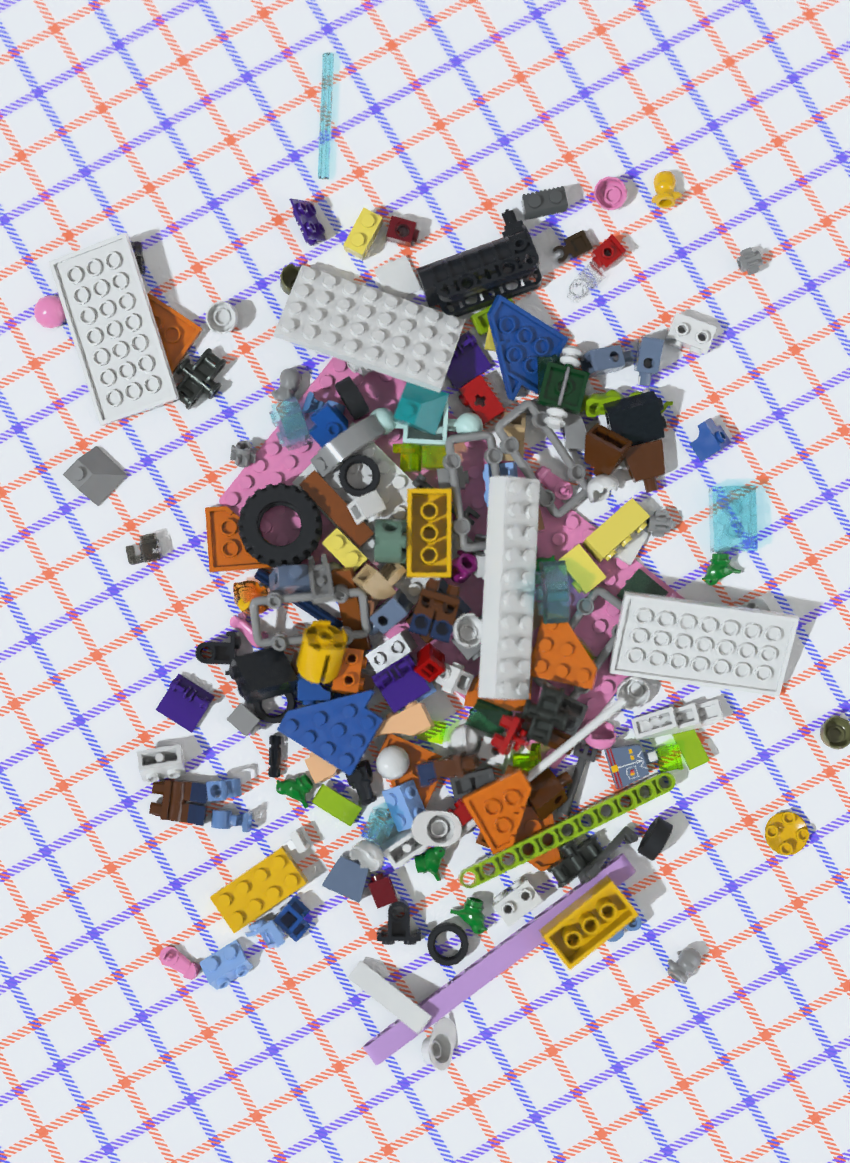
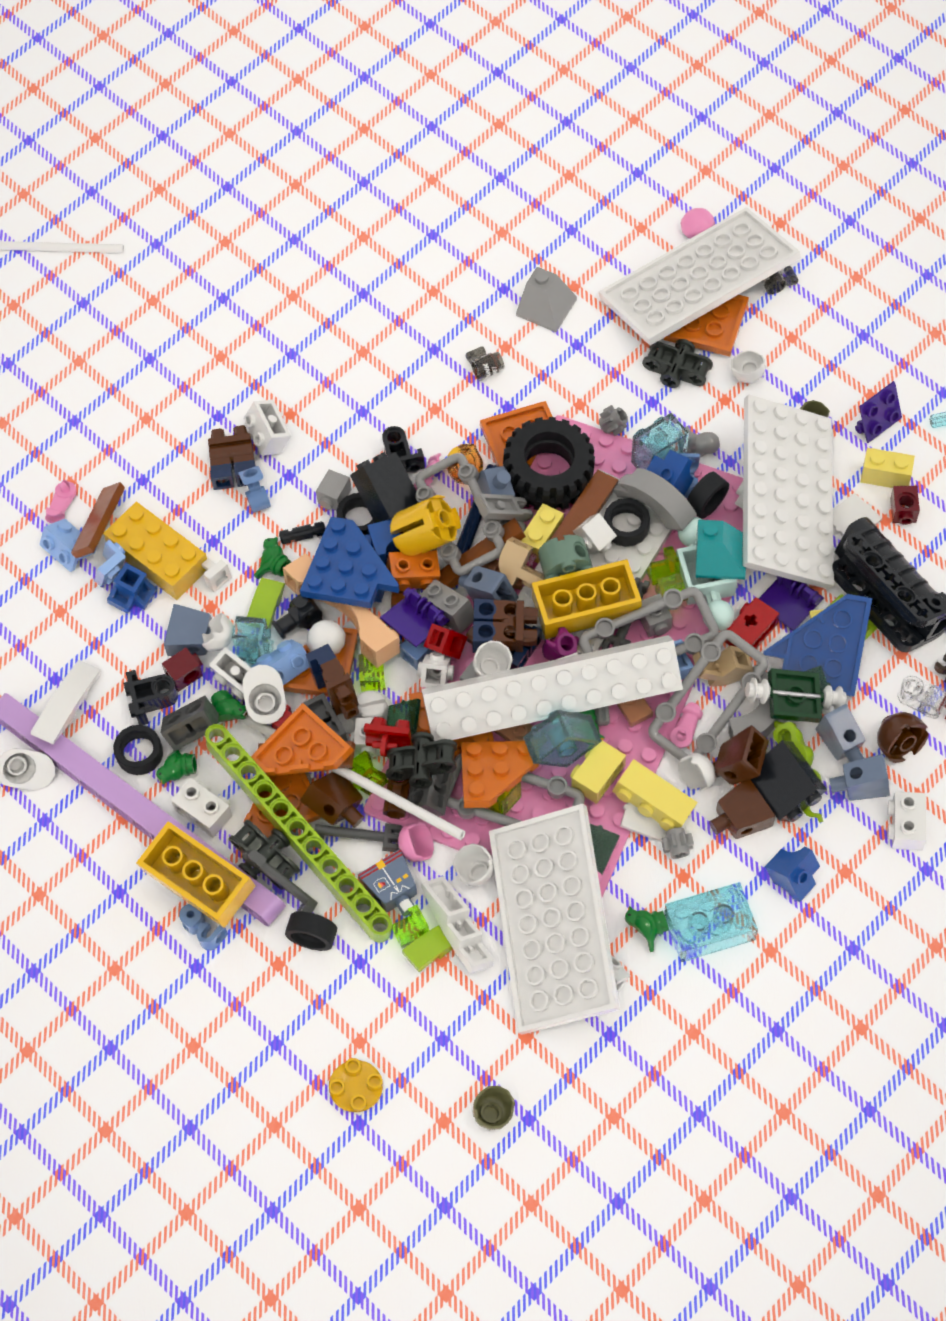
camera: 75 degrees right, 25 degrees down
dark purple hinge [156,673,215,733] -> none
medium blue leg [211,809,253,833] -> none
light grey animal [667,948,701,984] -> none
none -> dark orange tile [71,482,125,558]
none -> dark grey brick [160,695,219,751]
none -> reddish brown cylinder [877,712,929,763]

